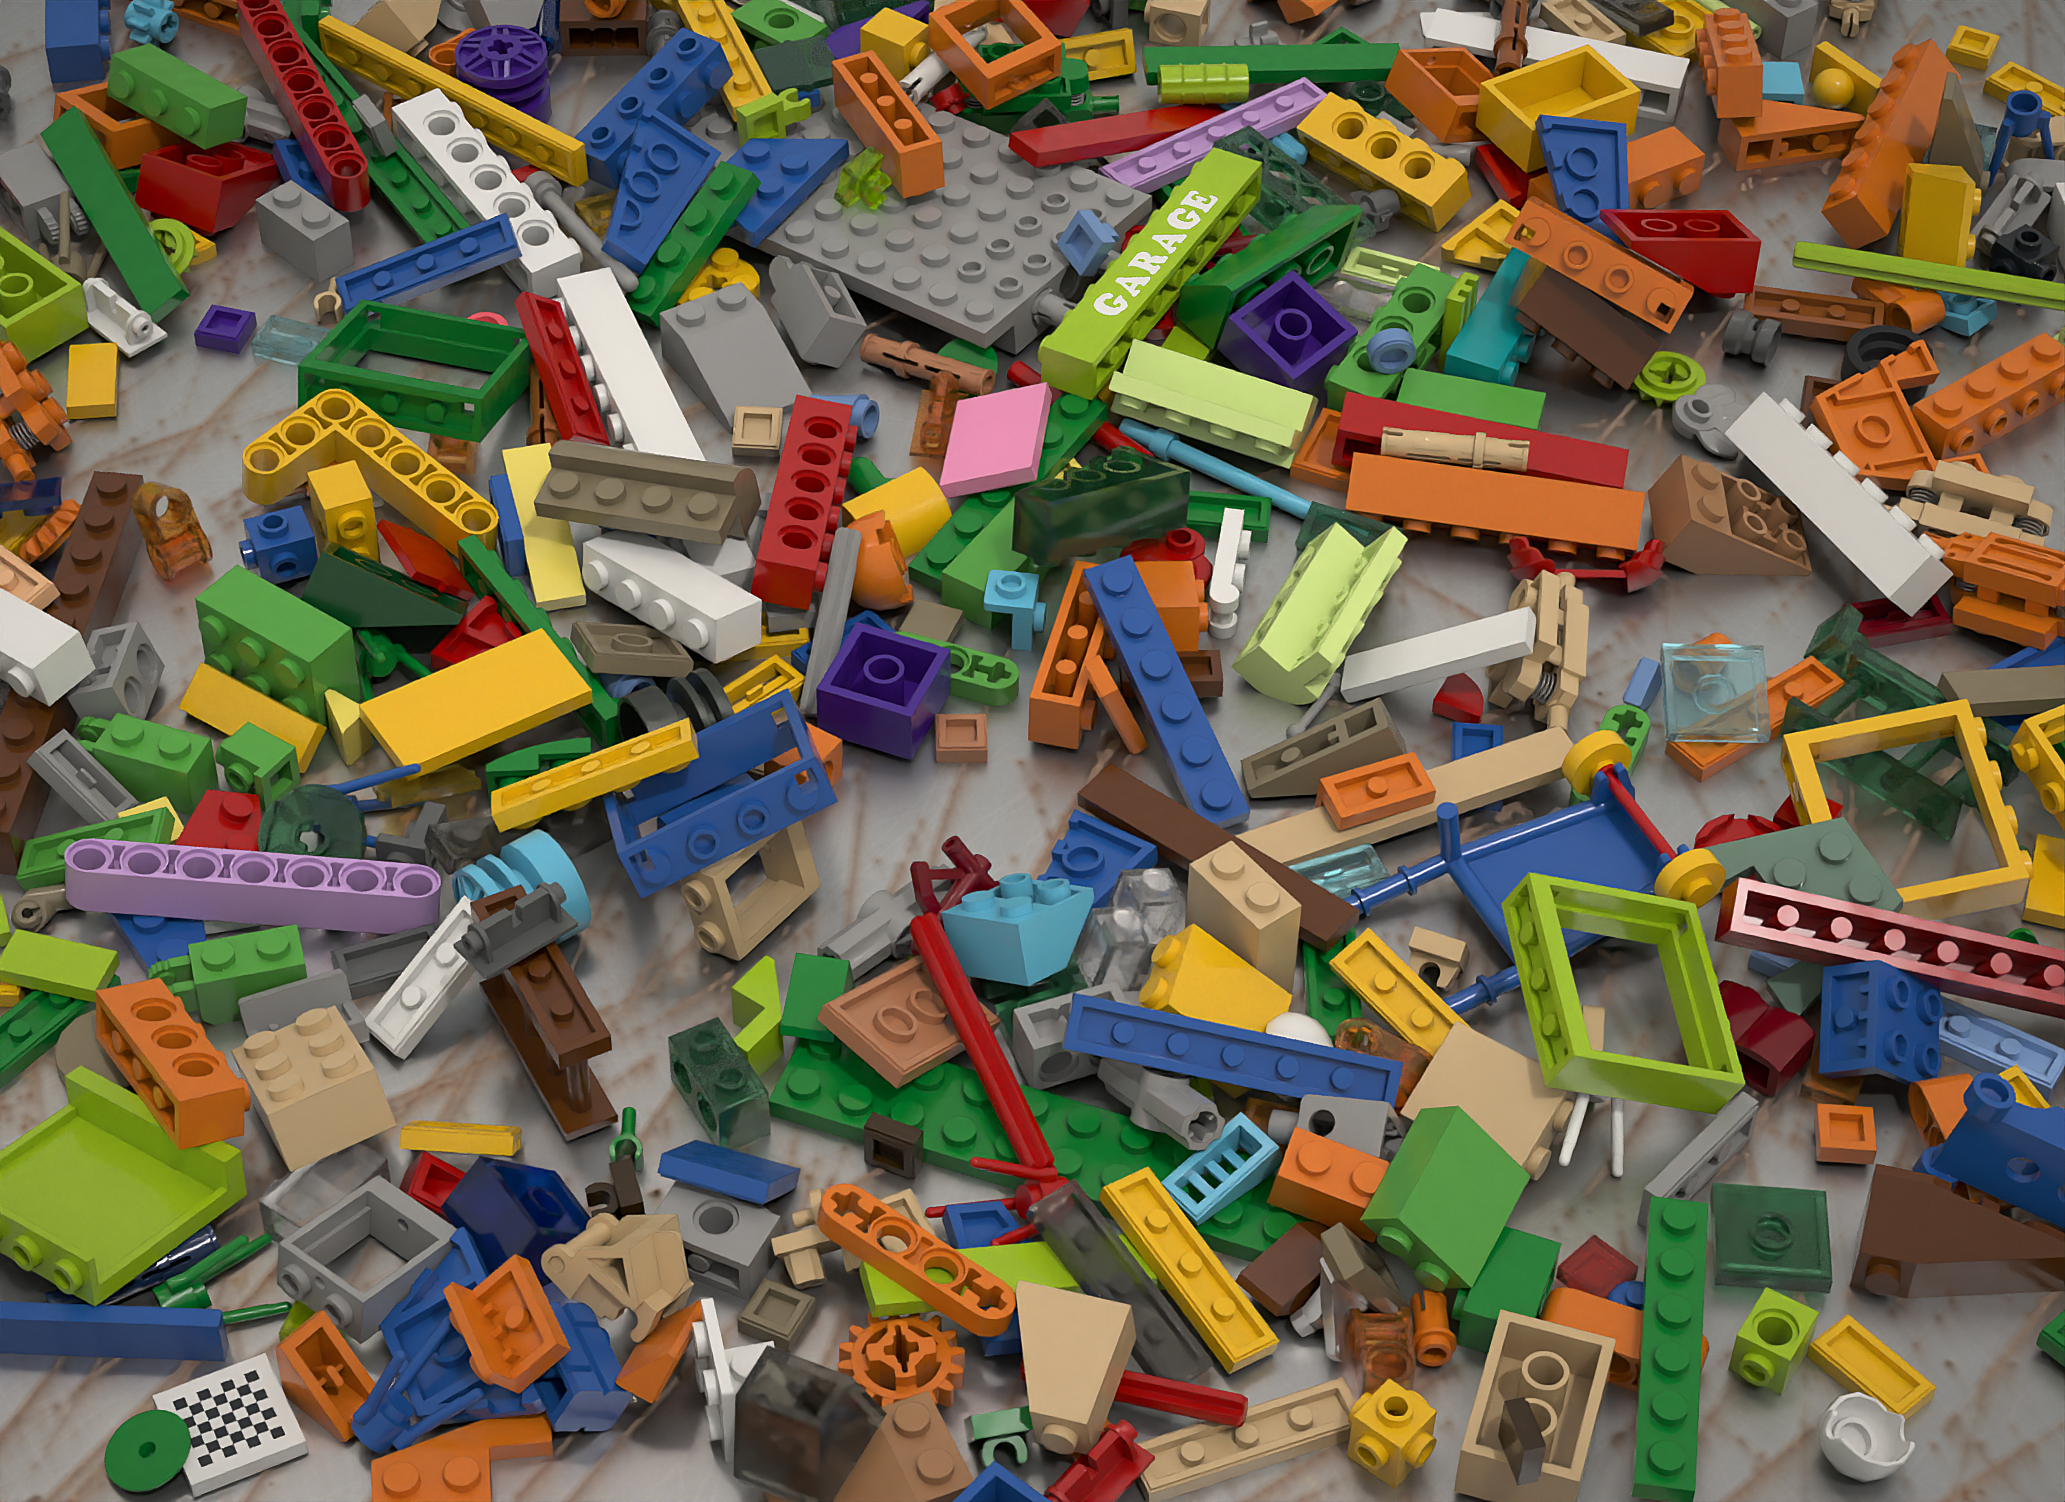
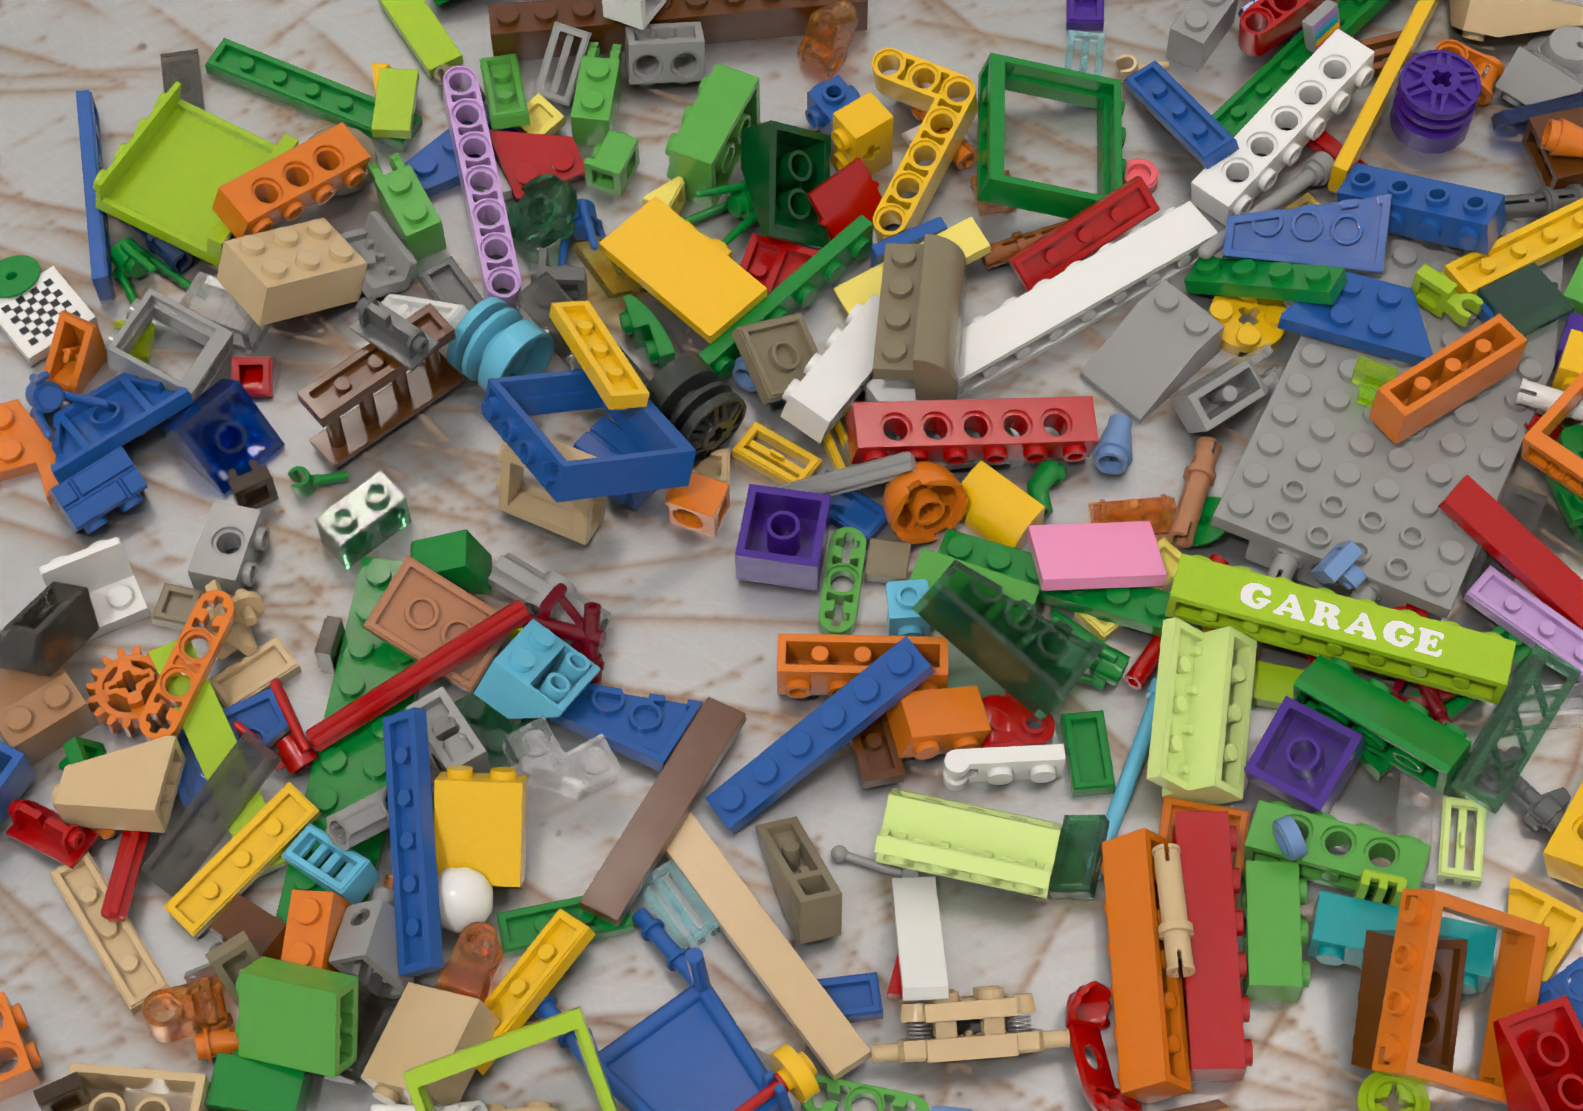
camera: 80 degrees right, 15 degrees up
yellow tile [178,662,327,774] -> none
yellow tile [400,1120,522,1156] -> none
orange bracket [443,1254,571,1394] -> none
tan piece [541,1213,694,1343] -> none
orange slope [615,1300,702,1404] -> none
blue tile [657,1140,801,1205] -> none
lime slope [730,955,784,1087] -> none
tan tile [731,405,784,458] -> none
nougat tile [935,714,988,763] -> none
orange tile [1083,655,1150,755] -> none
tan brick [1185,840,1302,993] -> none
orange panel [1315,751,1436,831] -> none
yellow brick [1347,1378,1437,1489] -> none
tan tile [1408,926,1471,992] -> none

